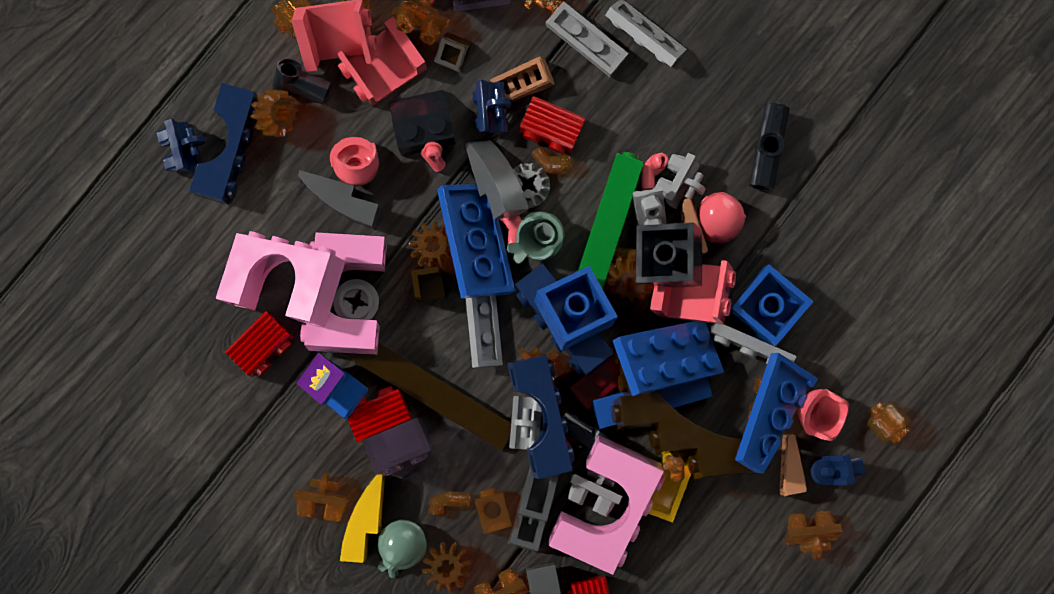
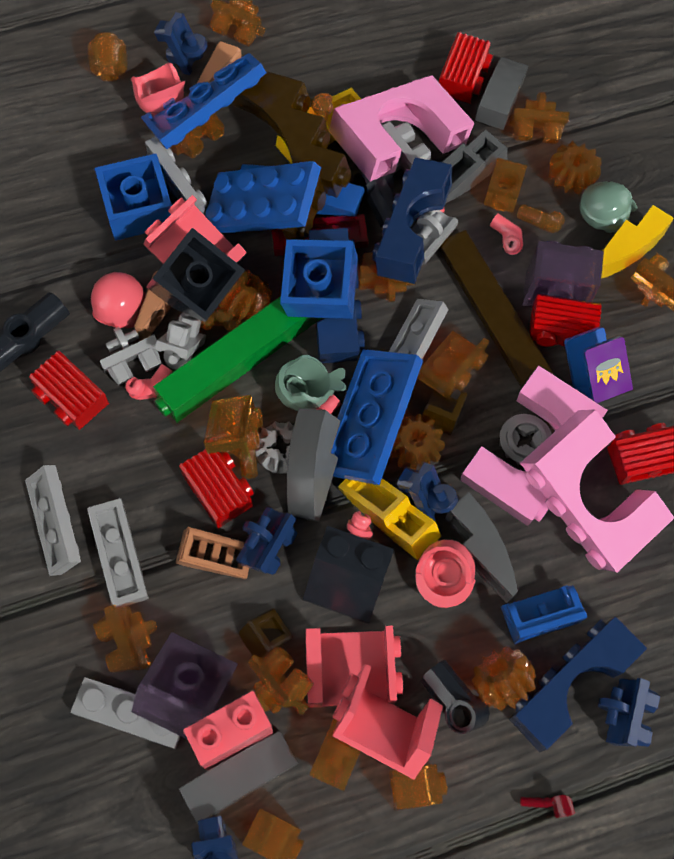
camera: 150 degrees left, 15 degrees down
none -> red brick [29,351,109,430]
none -> clear orange bracket [204,395,263,463]
none -> yellow slope [338,479,441,560]
none -> dark blue hips [397,462,458,521]
none -> clear orange bracket [417,330,490,399]
none -> coral arm [490,213,523,255]
none -> blue hinge [501,585,588,644]
none -> dark red hand [520,795,575,819]

